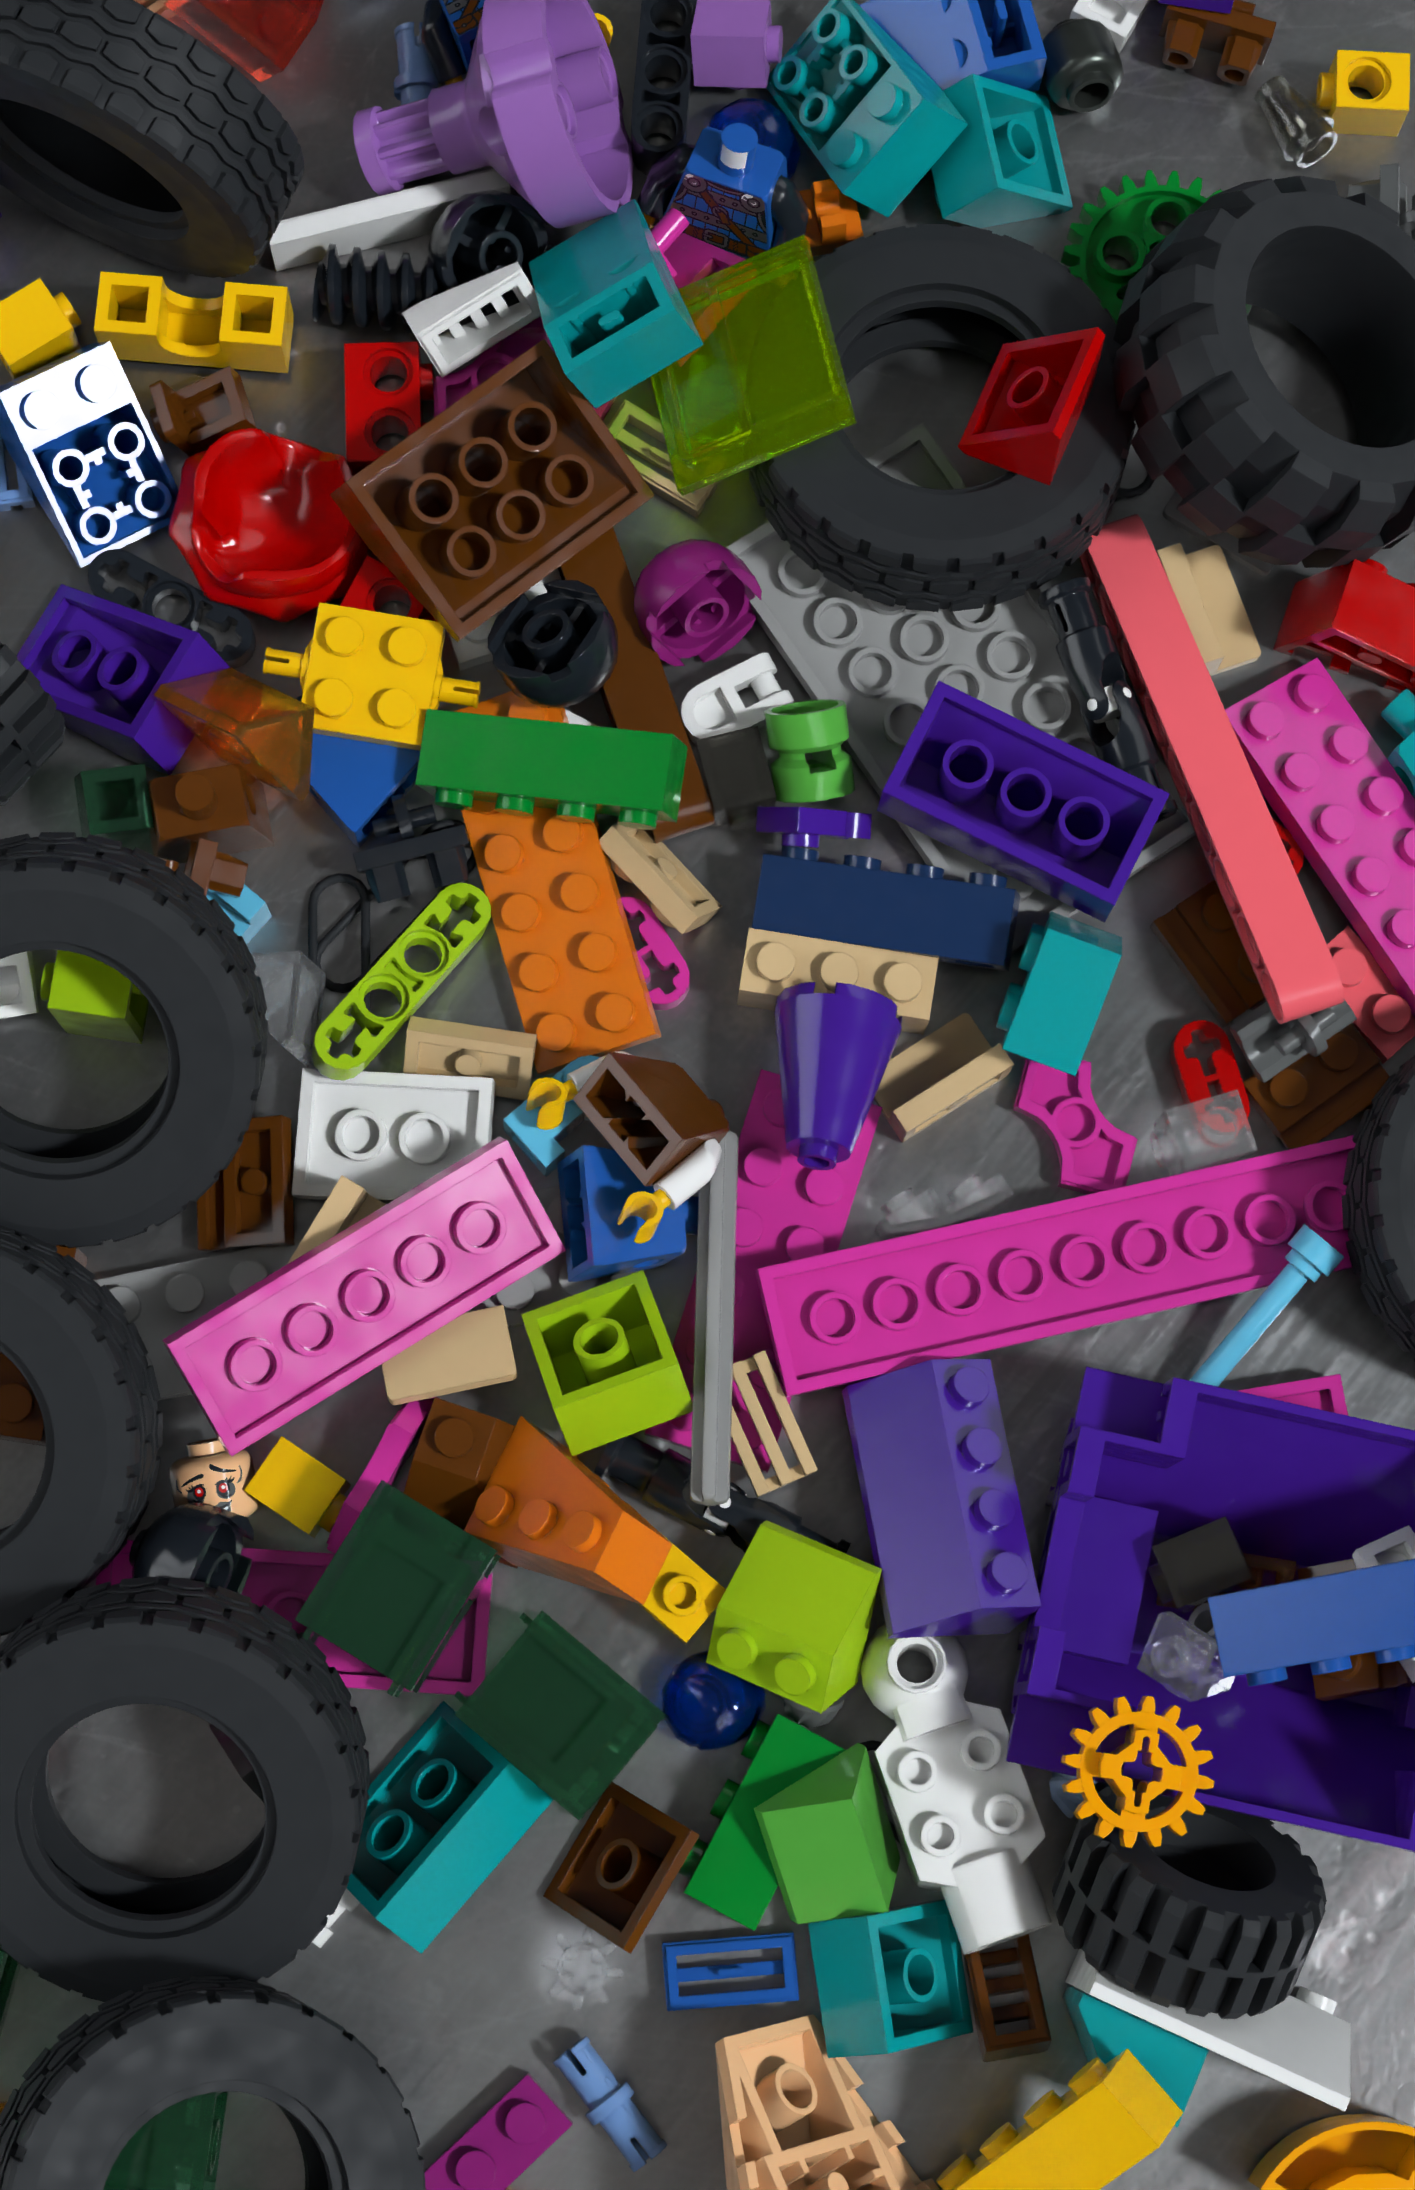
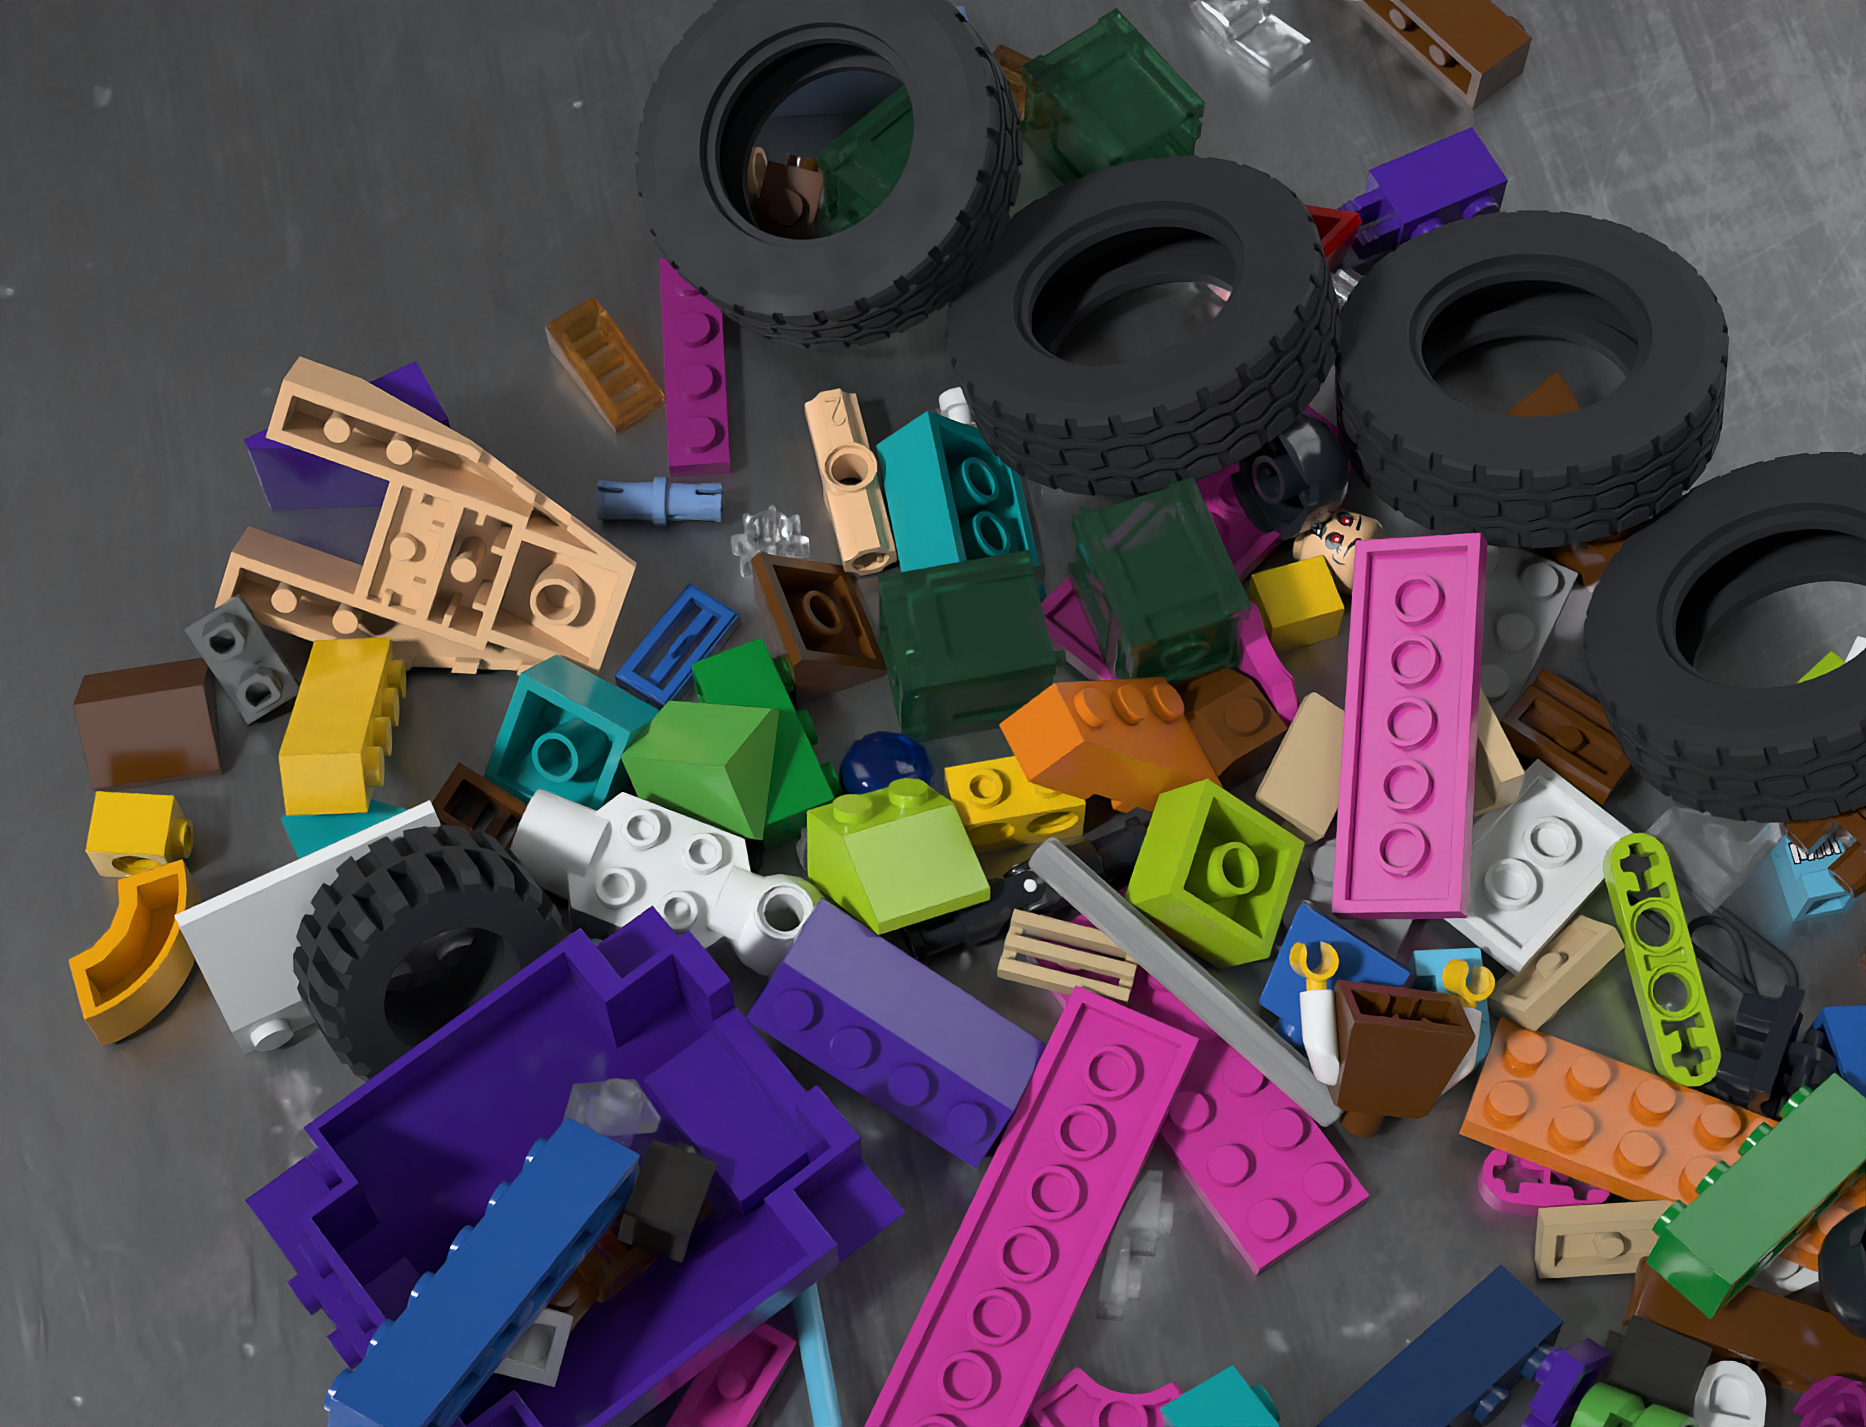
camera: 135 degrees right, 15 degrees down
tan arch [737,928,939,1035] -> none
dark purple cone [774,982,902,1170] -> none
tan panel [874,1013,1014,1143] -> none
light orange gear [1061,1696,1214,1848] -> none
none -> light nougat piece [804,388,897,576]

